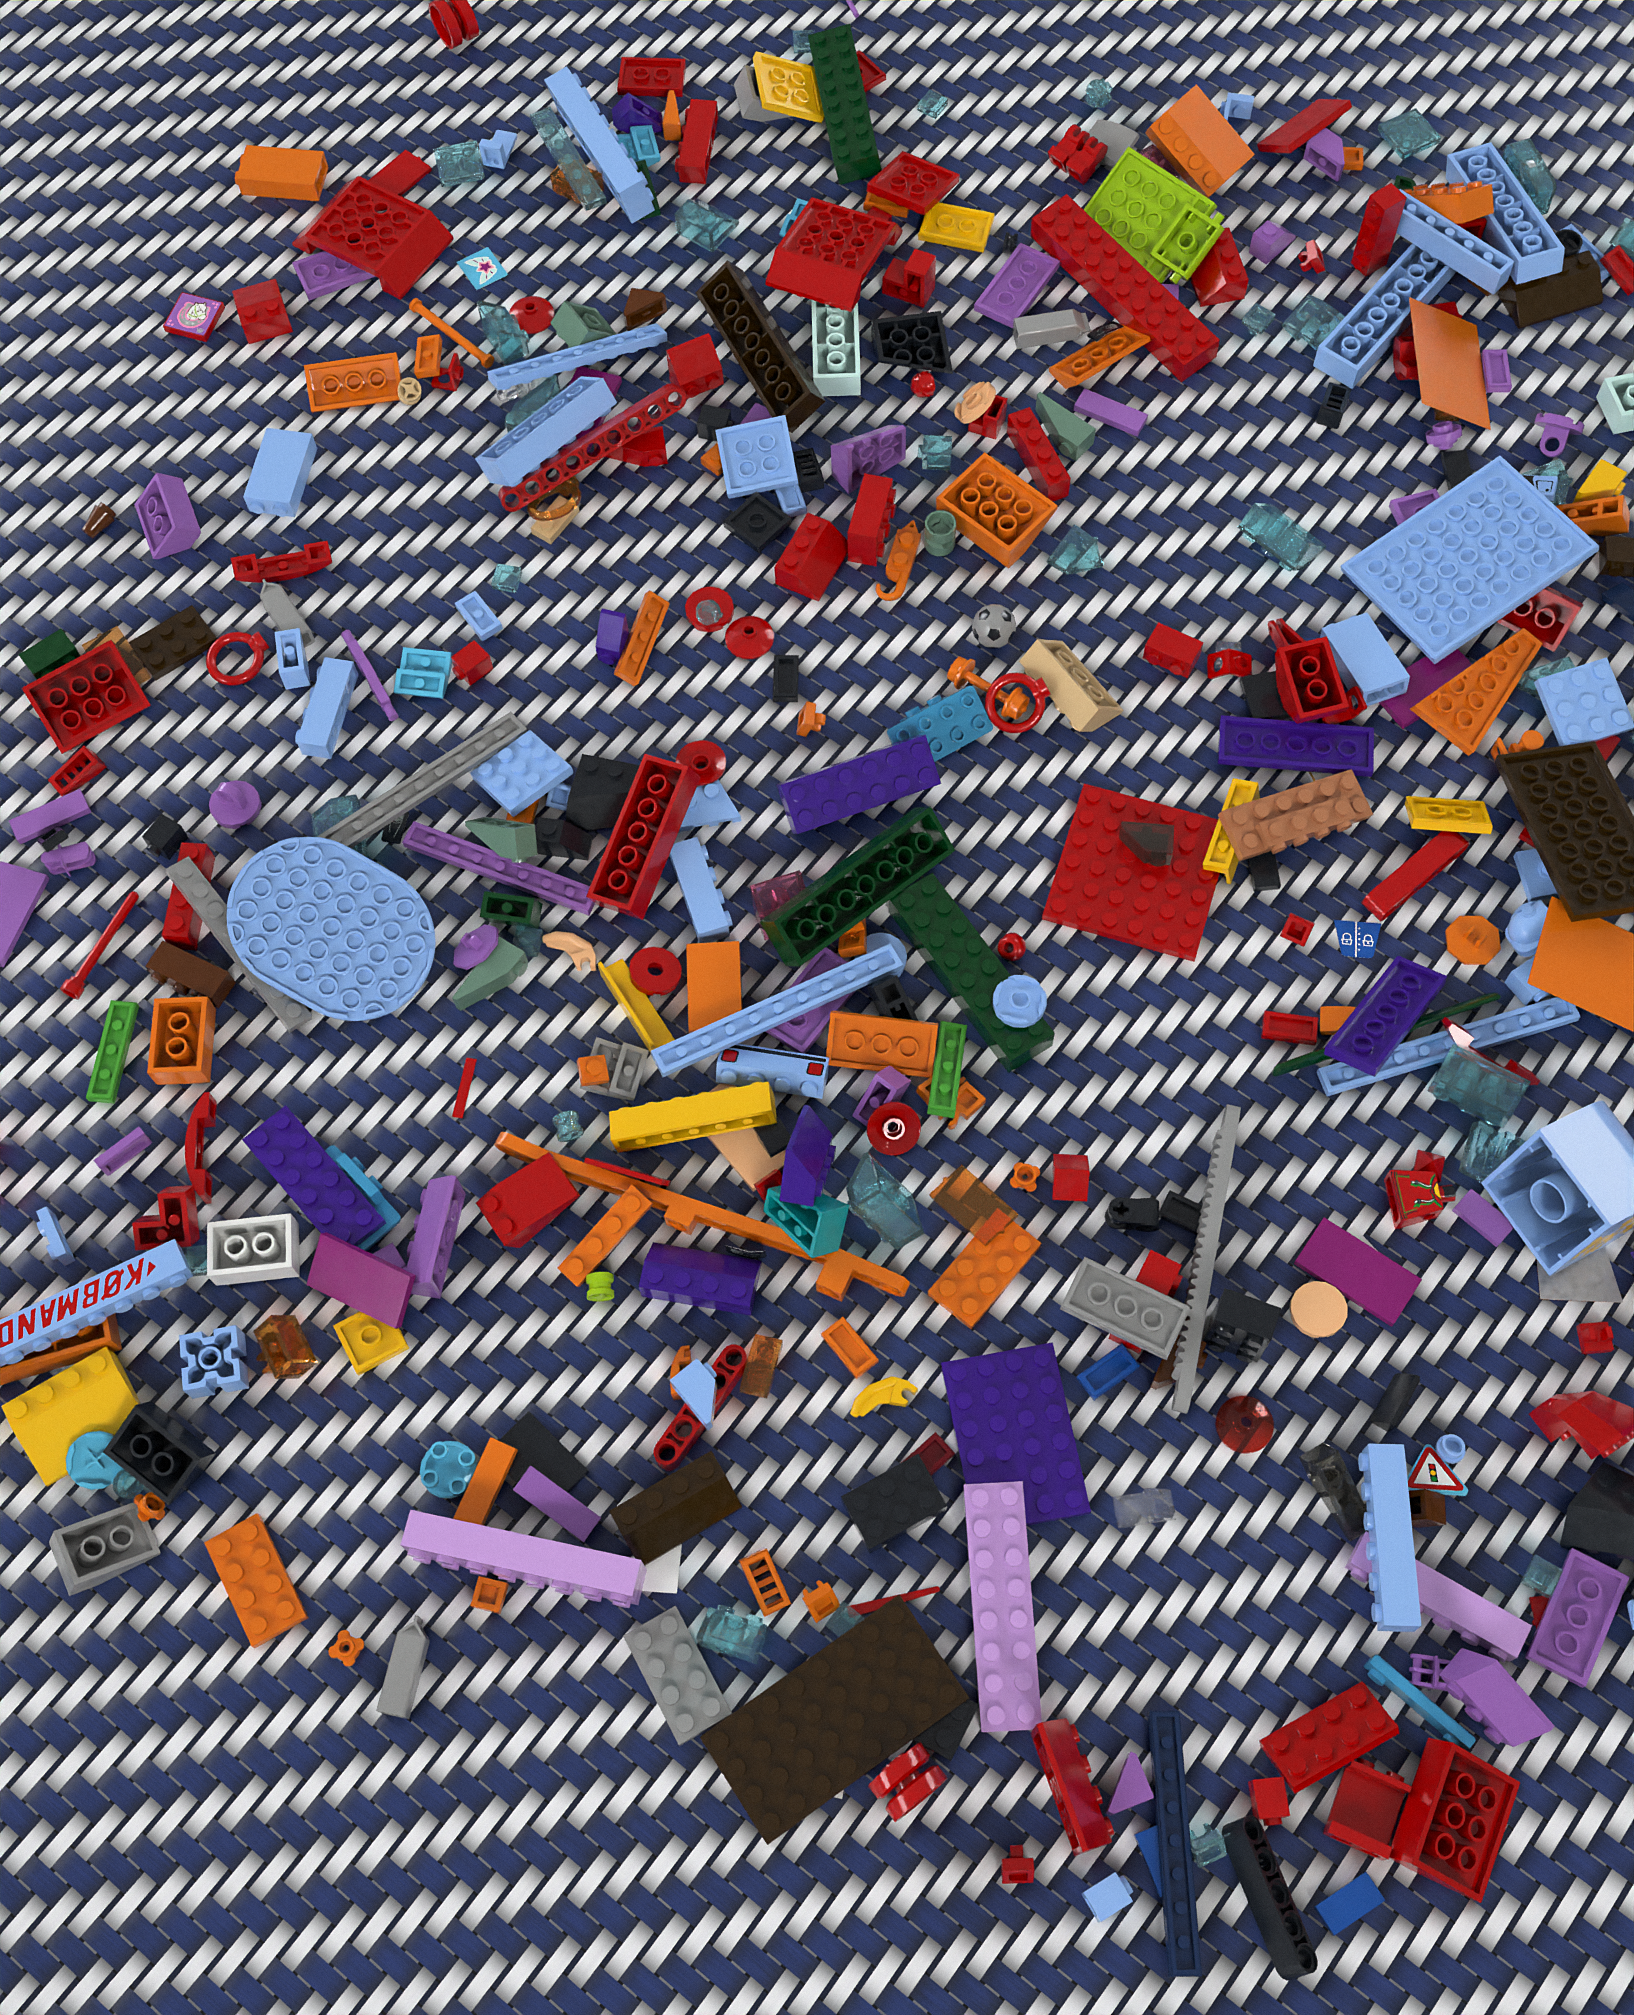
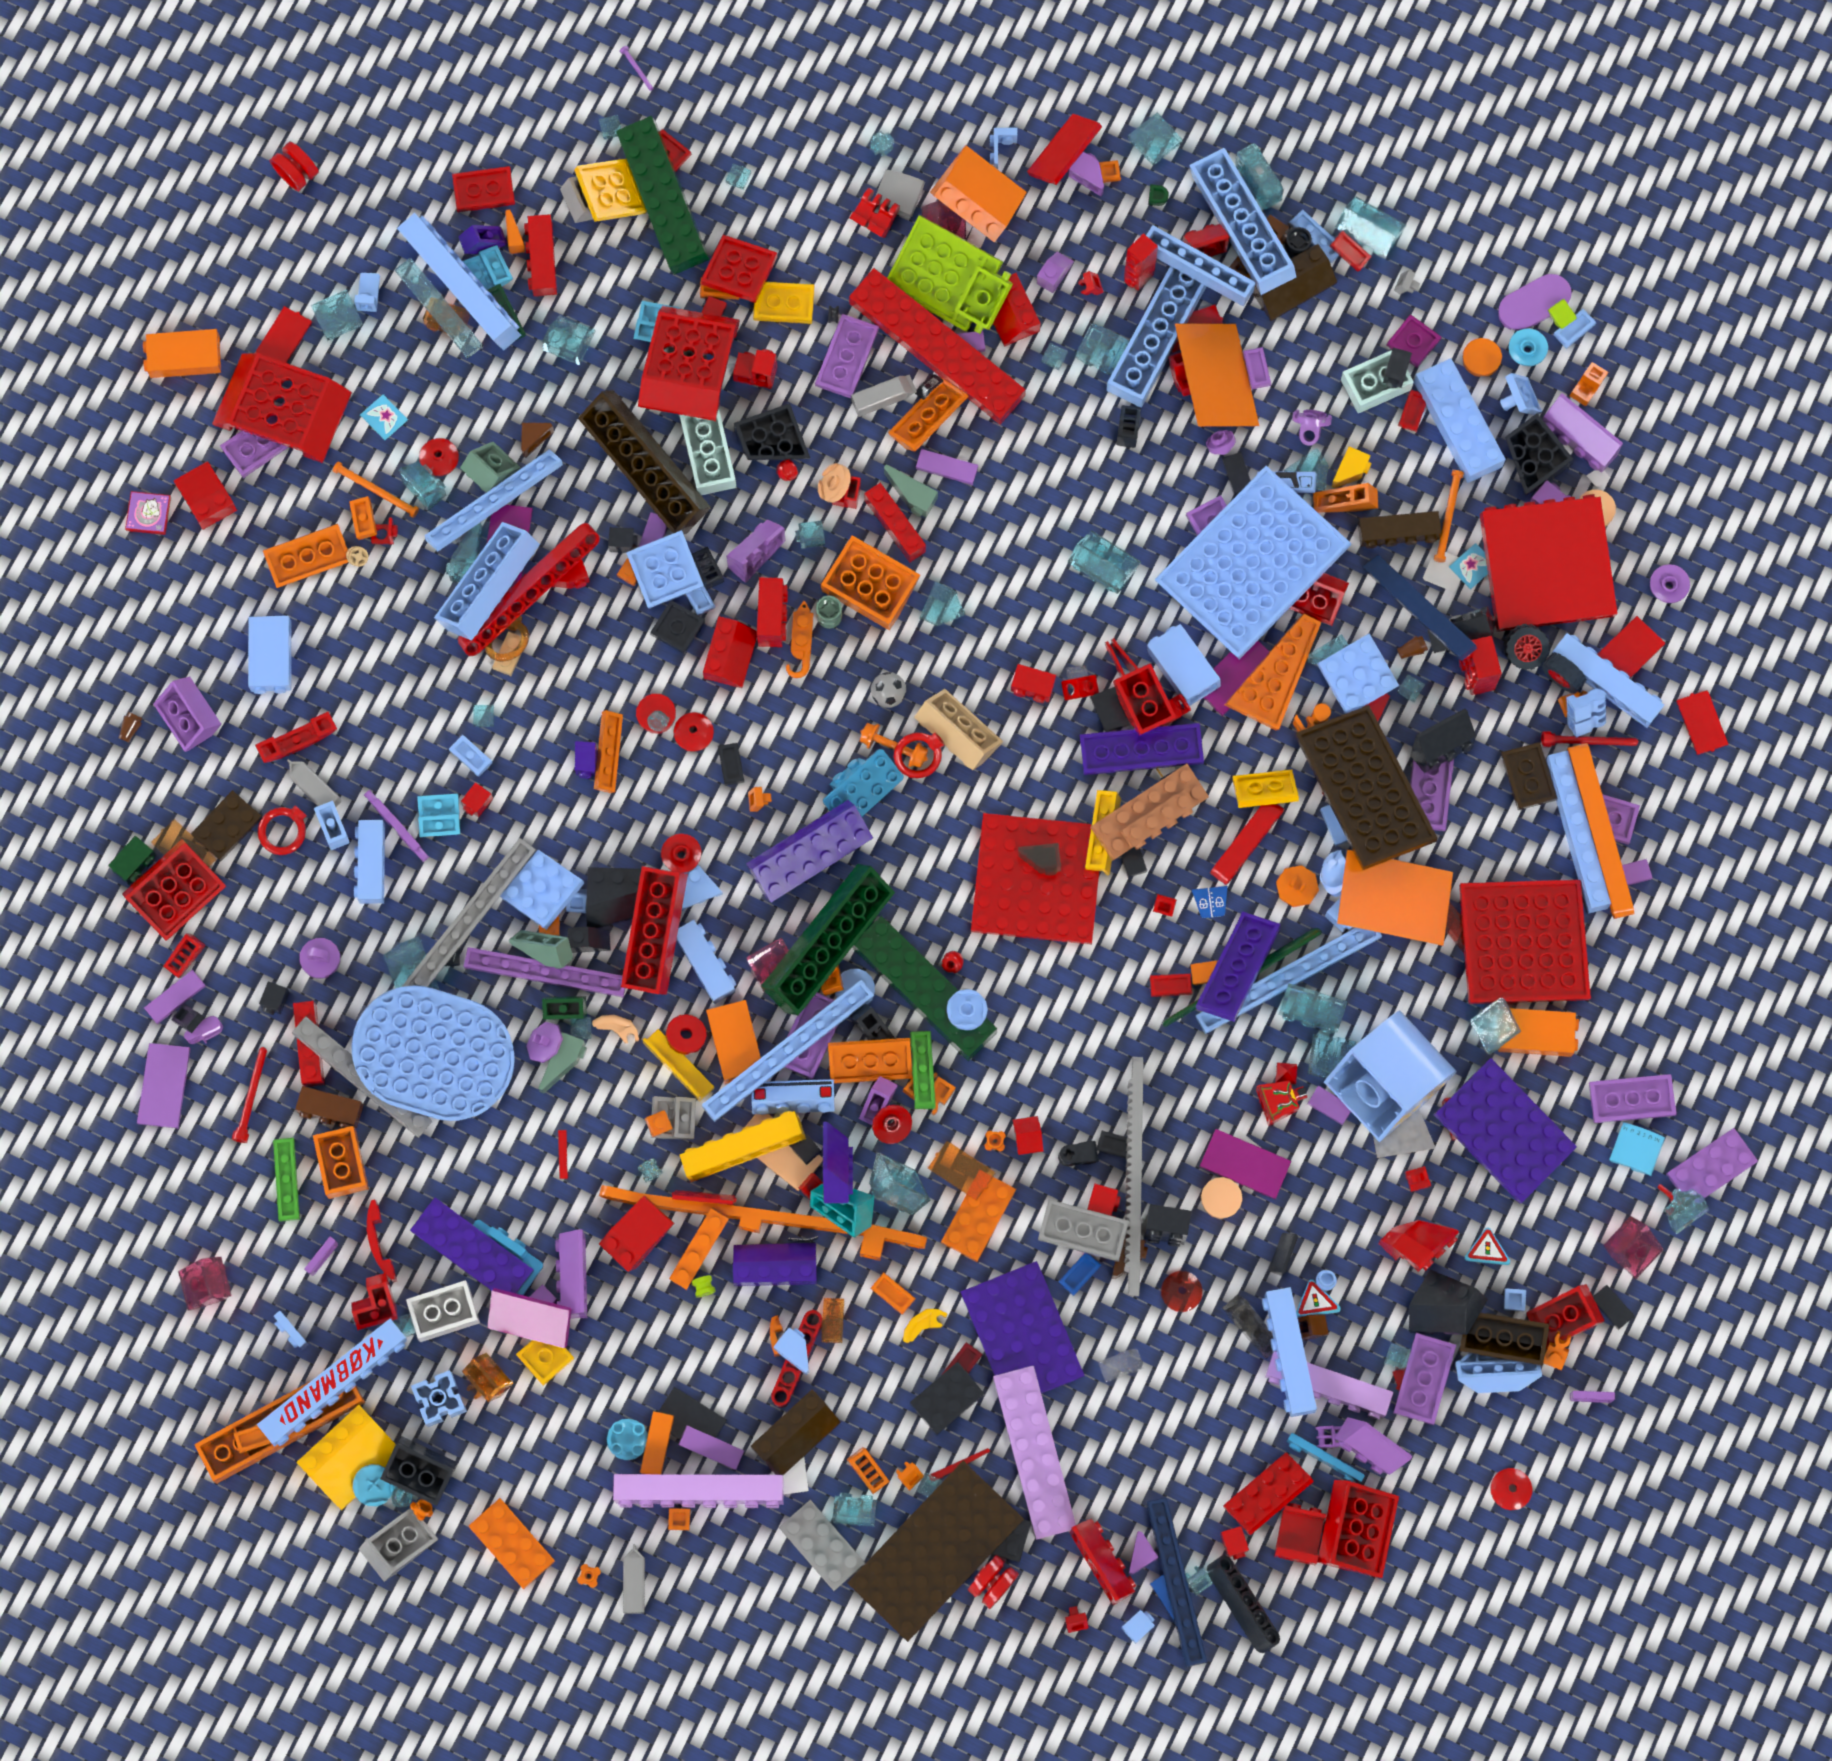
camera: 15 degrees left, 10 degrees up
red slope [666,333,724,399] -> none
blue tile [1314,1872,1385,1936] -> none
orange brick [1403,180,1494,224] -> none
red slope [1442,1017,1541,1085] -> none

